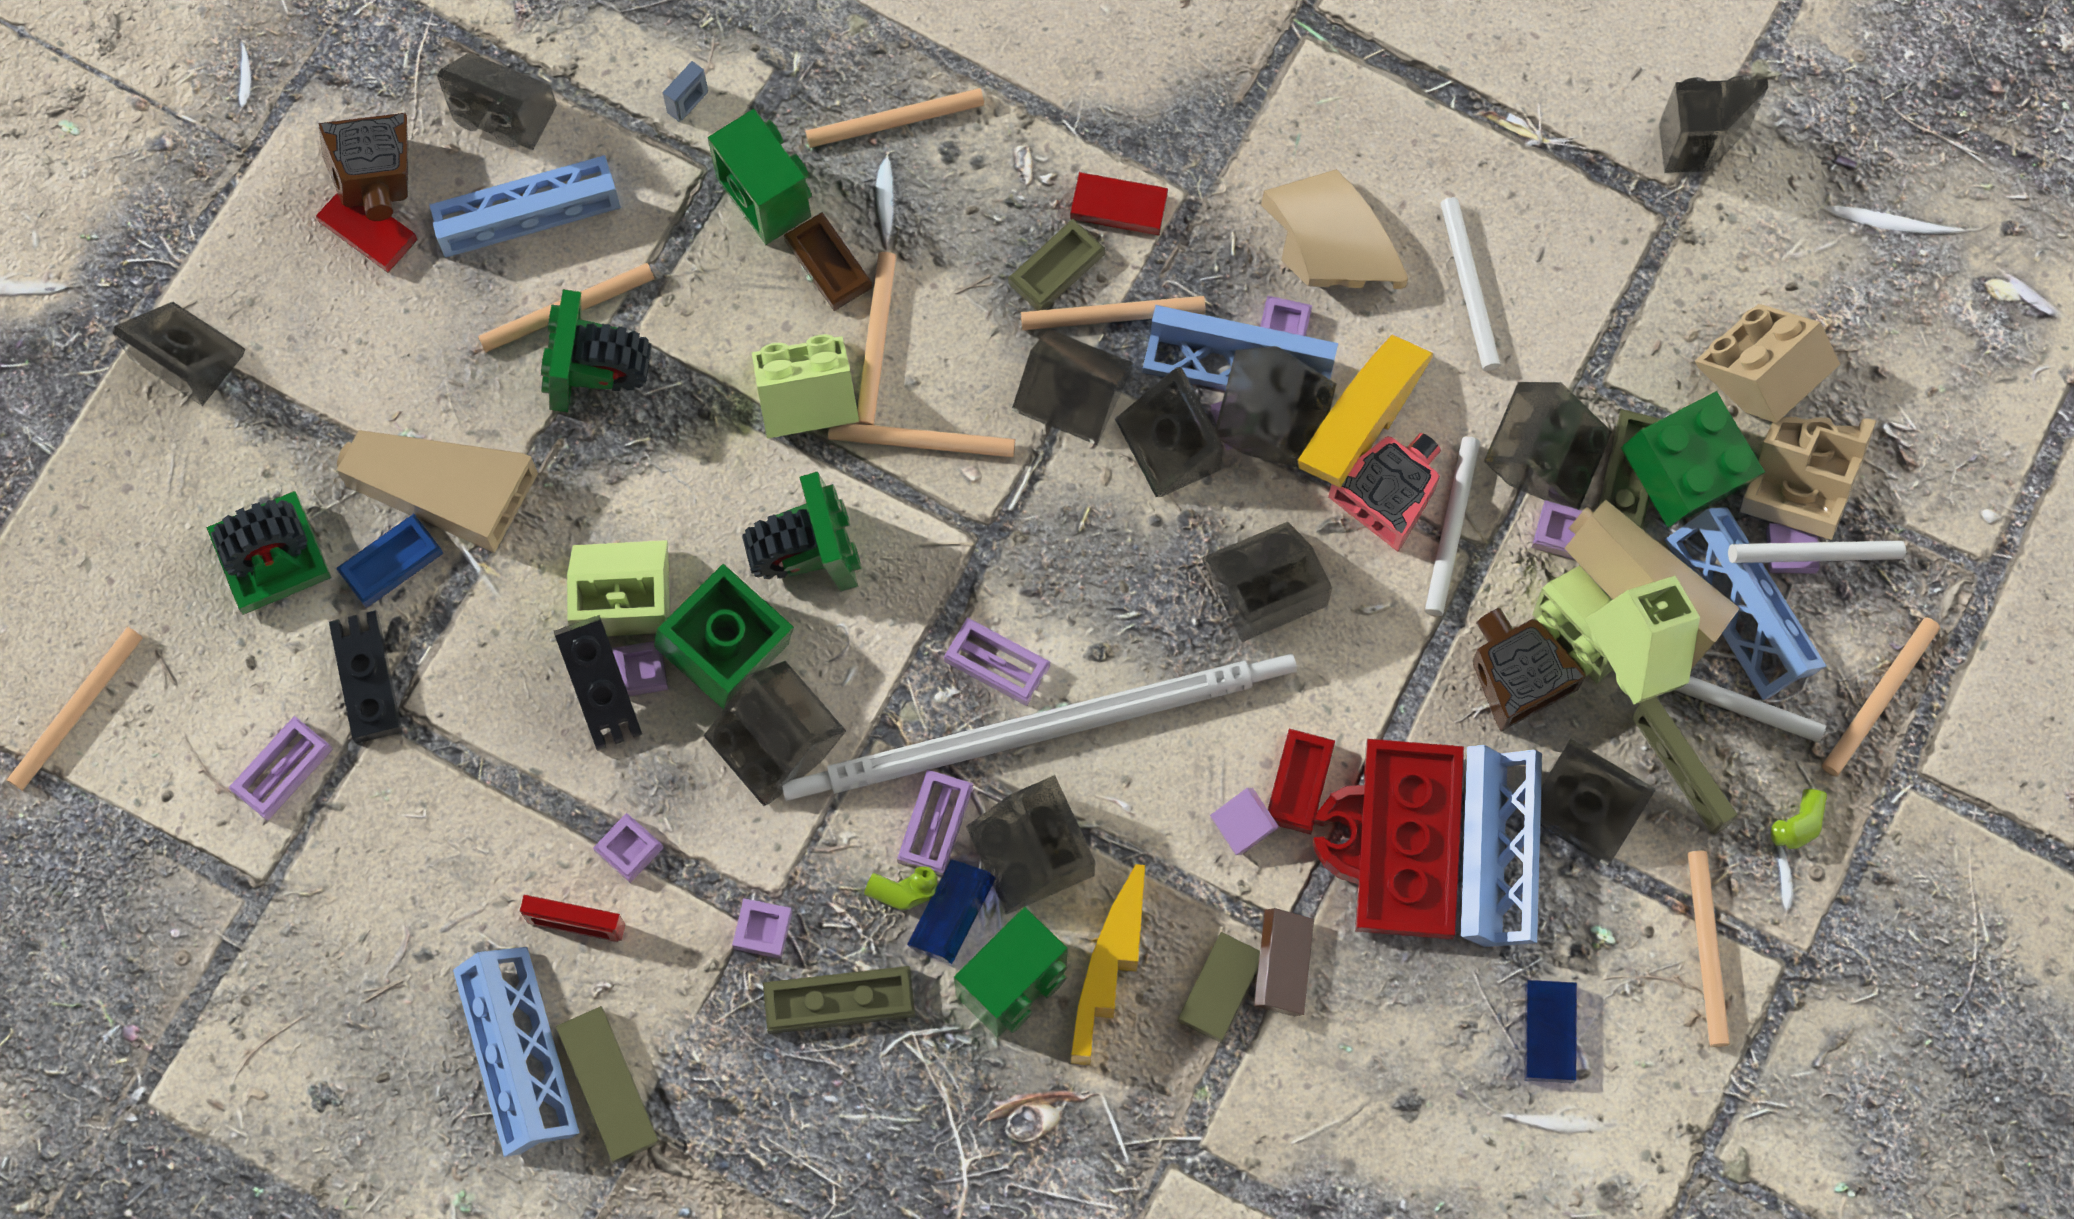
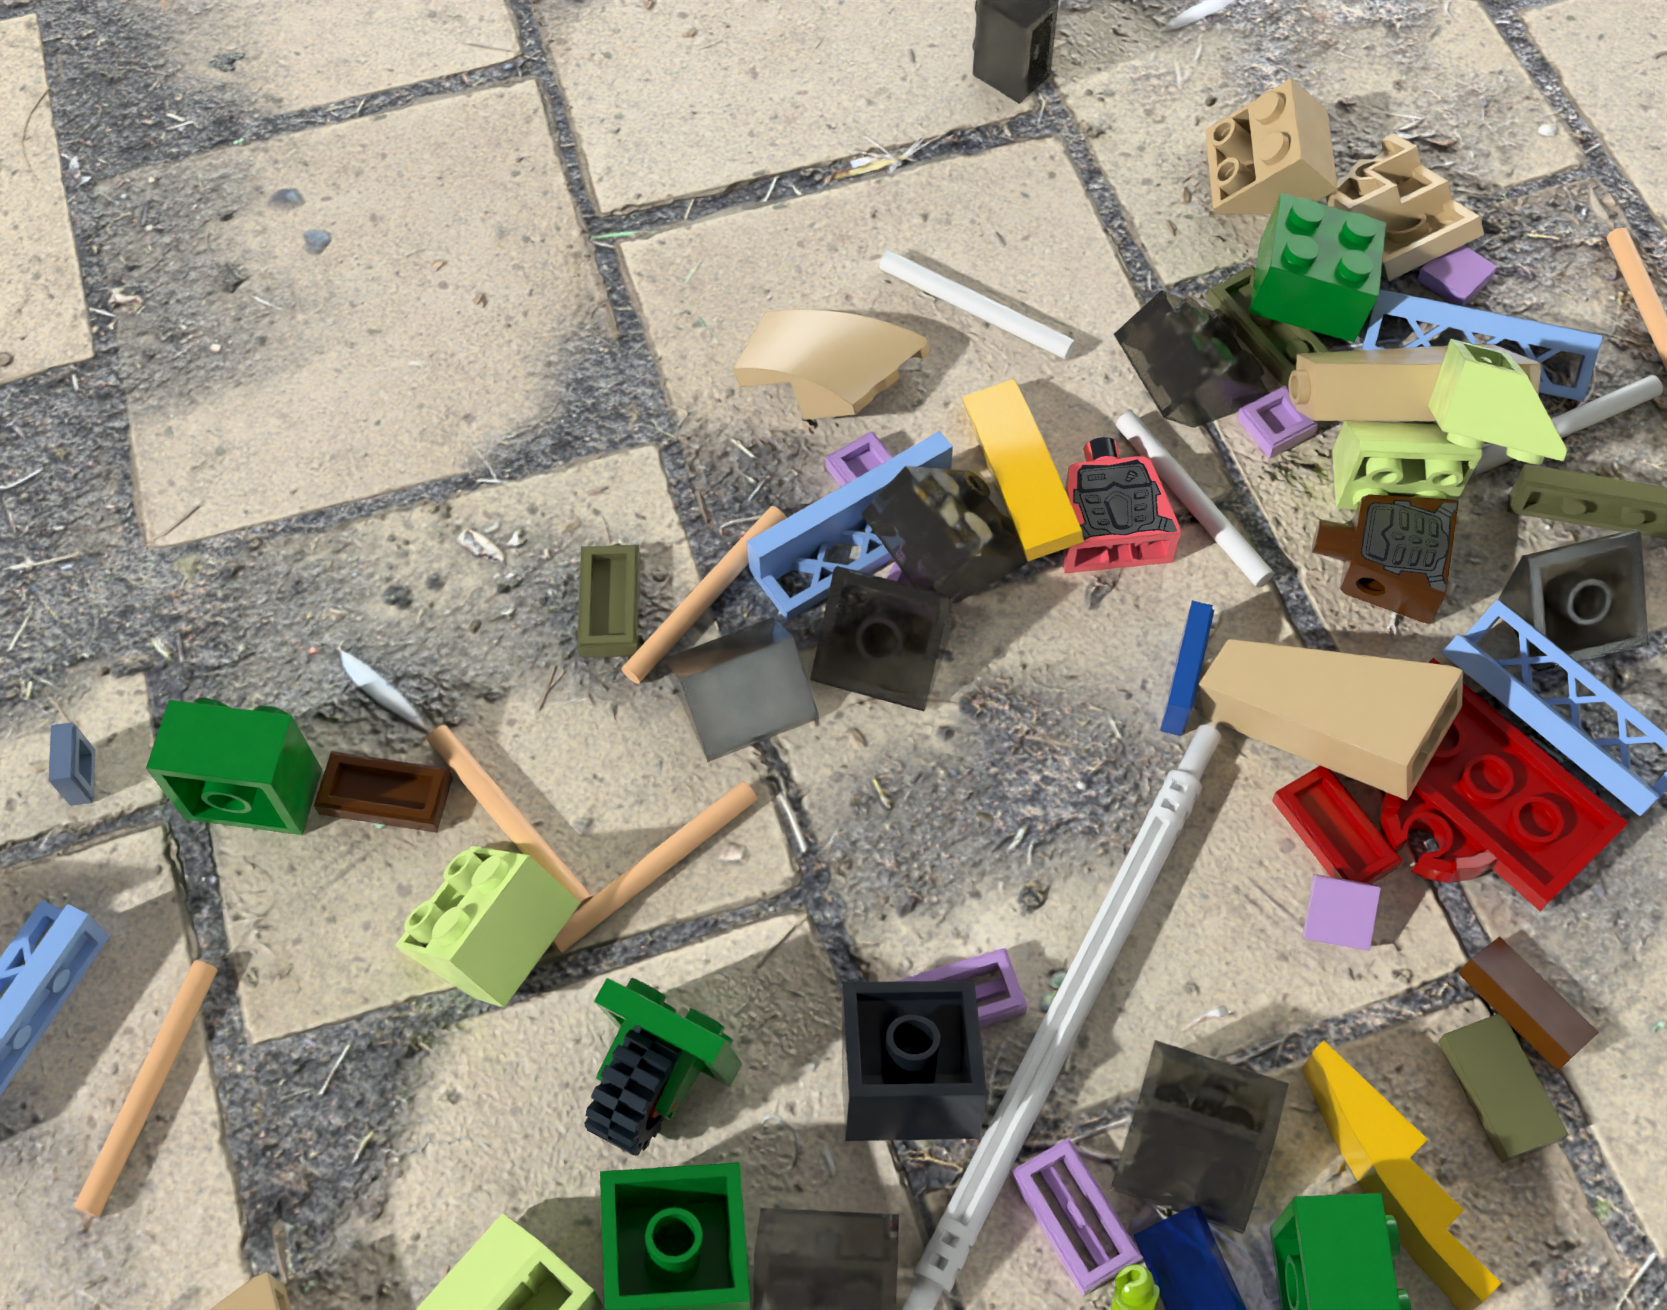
camera: 45 degrees left, 10 degrees down
plate [541,289,652,413] -> none
light nougat bar [805,88,984,148] -> none
red tile [1070,172,1168,236] -> none
clear smoke slope [1202,521,1333,642] -> none
white bar [1728,541,1906,563] -> none
none -> black slope [842,981,987,1141]
none -> blue tile [1160,600,1215,736]
none -> tan slope [1197,639,1463,800]

